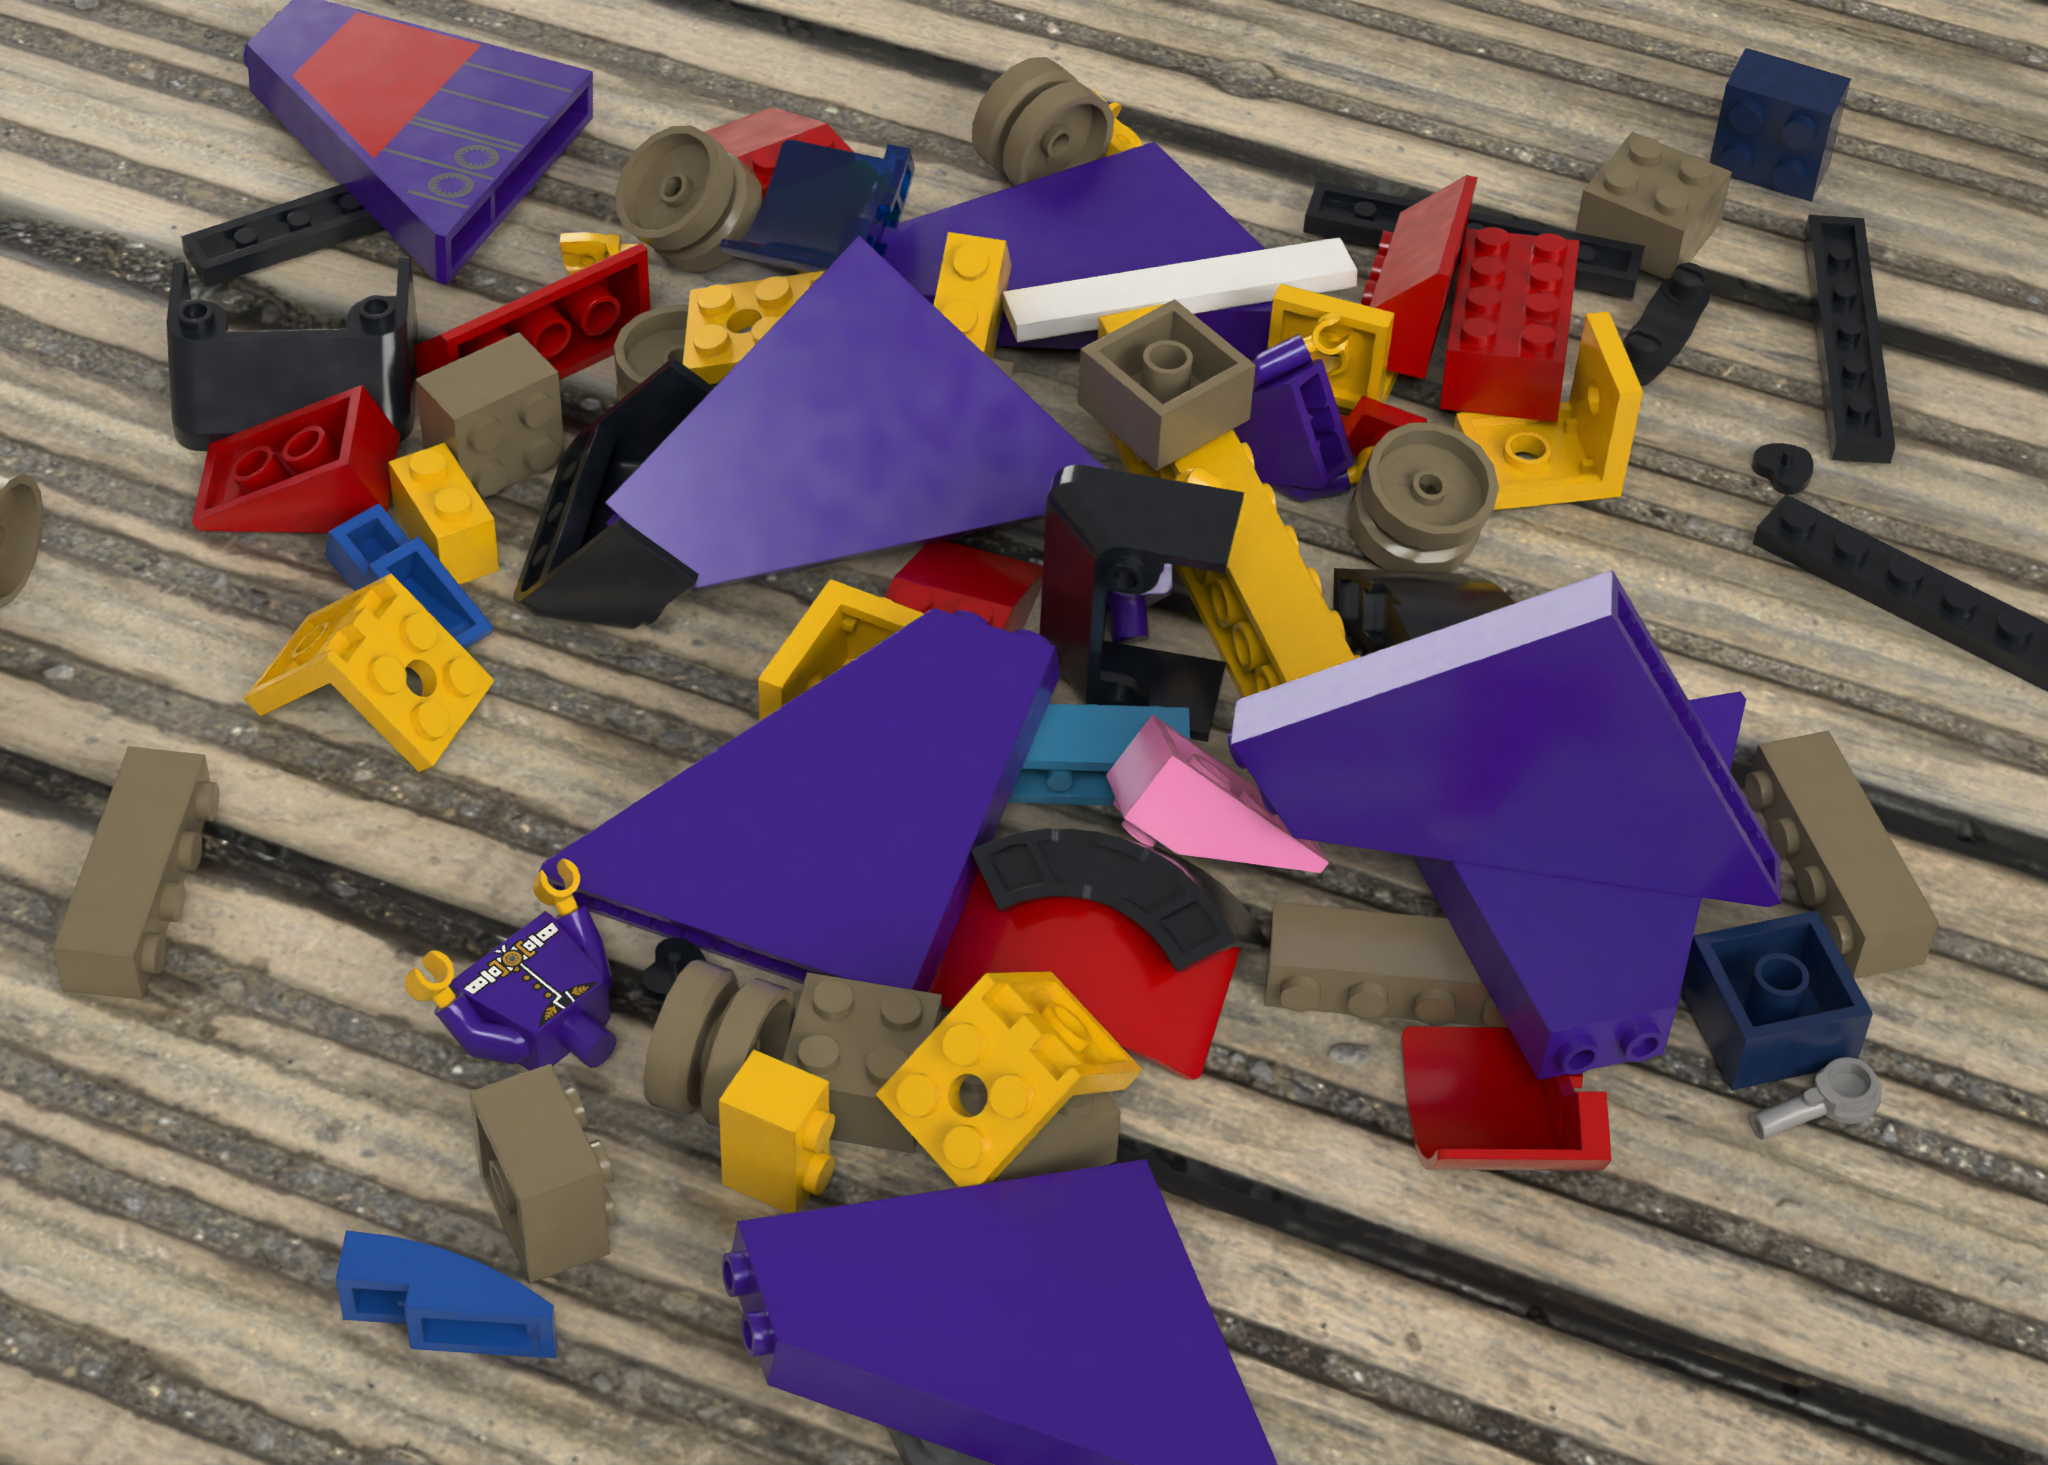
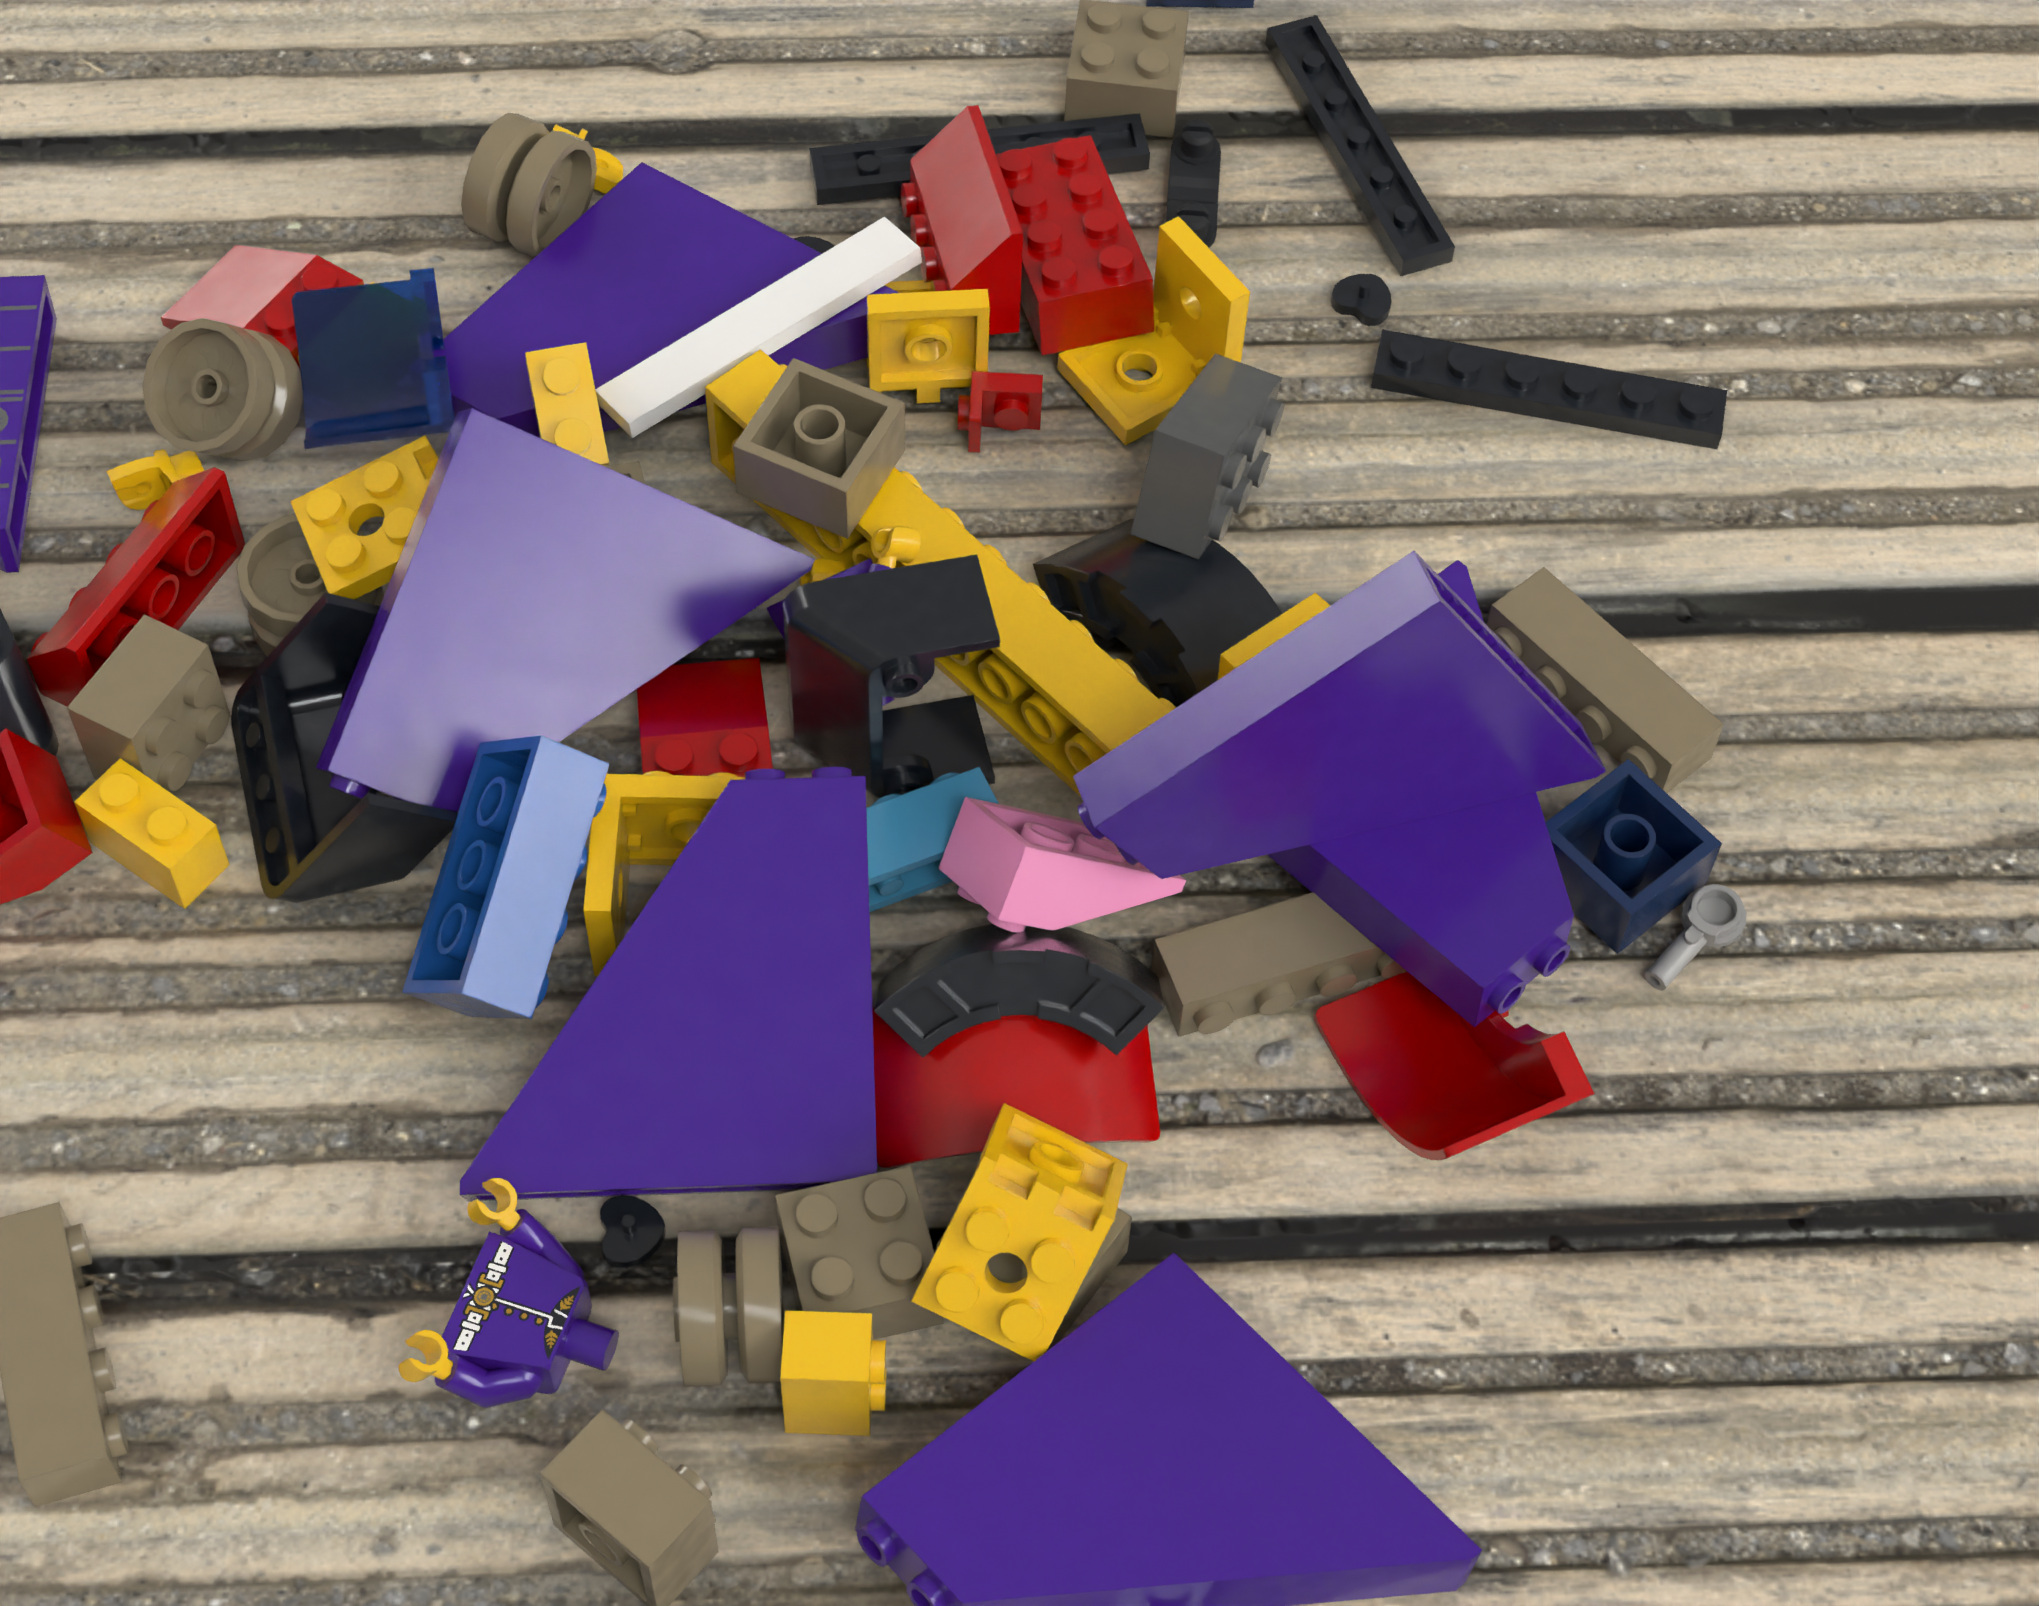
camera: 25 degrees left, 10 degrees up
yellow bracket [243,573,495,772] -> none
blue slope [324,503,494,649] -> none
dark purple torso [1233,312,1374,502] -> none
dark tan wheel [1348,422,1499,573] -> none
none -> brick [402,735,610,1019]
none -> dark grey brick [1131,354,1284,559]

